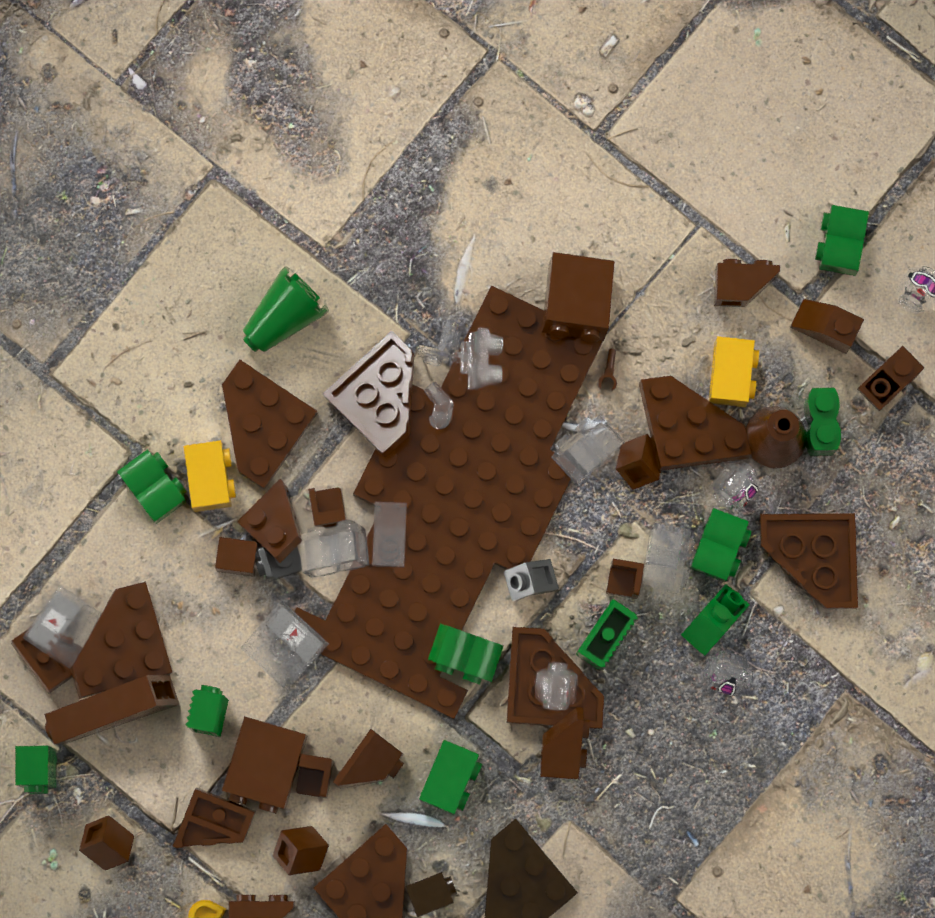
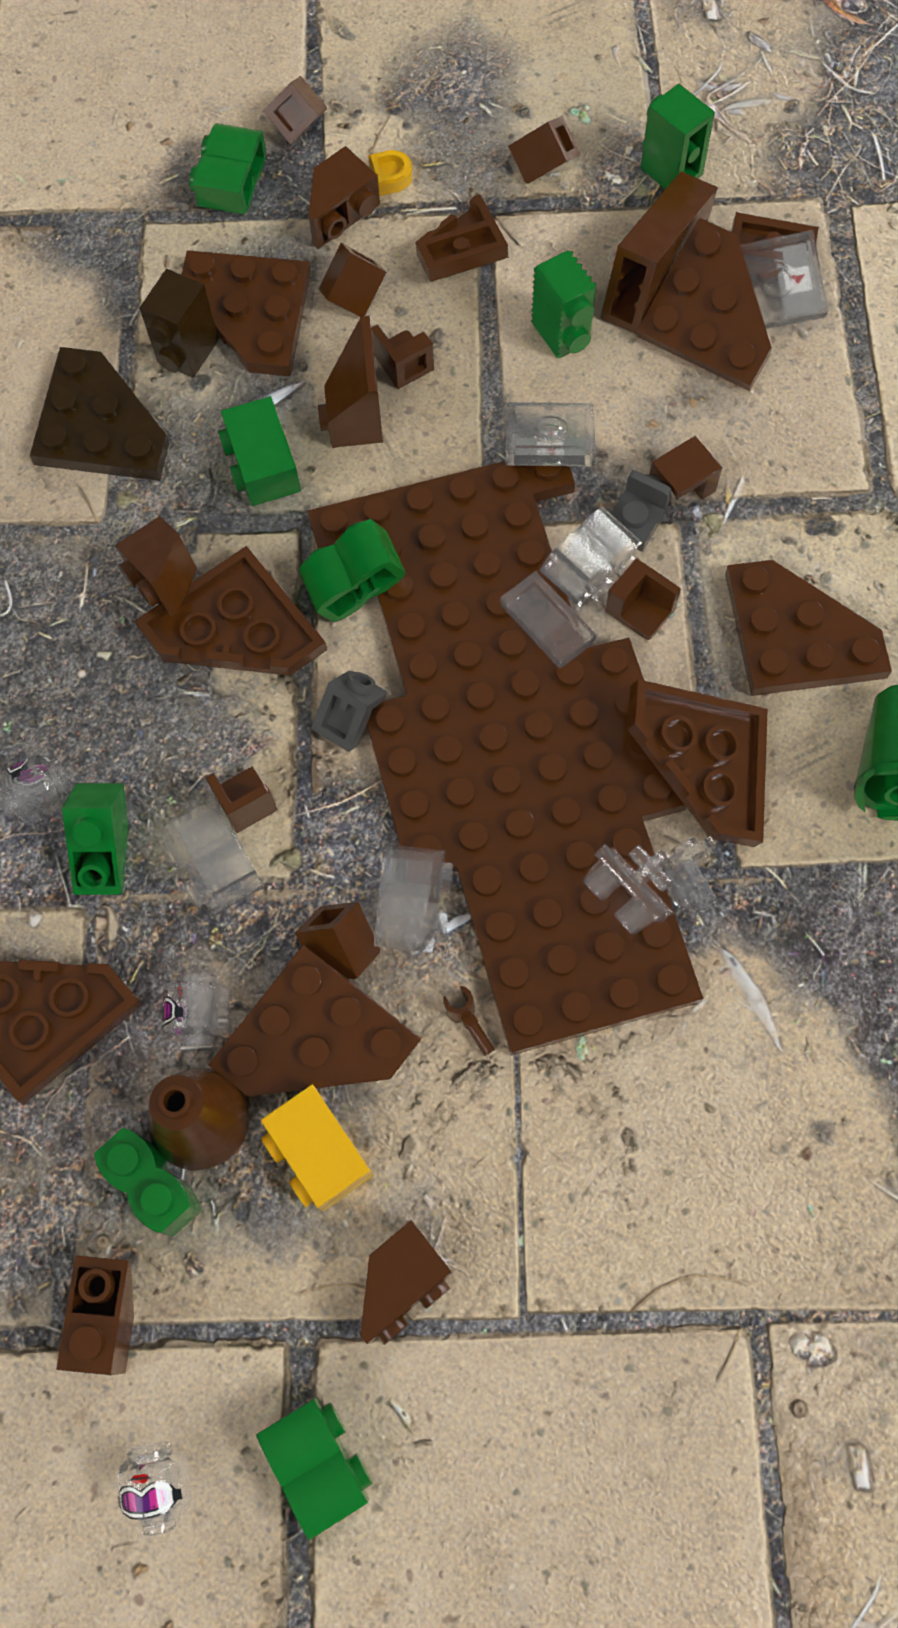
camera: 145 degrees right, 10 degrees down
green brick [117,449,187,524] -> none
yellow brick [183,440,236,512] -> none
reddish brown brick [222,716,308,814] -> none
reddish brown wing [237,479,302,563] -> none
clear arm [424,382,454,429] -> none
clear head [535,662,578,710] -> none
reddish brown brick [542,252,615,343] -> none
green brick [576,599,638,671] -> none
green brick [690,508,752,582] -> none
reddish brown slope [790,299,864,354] -> none

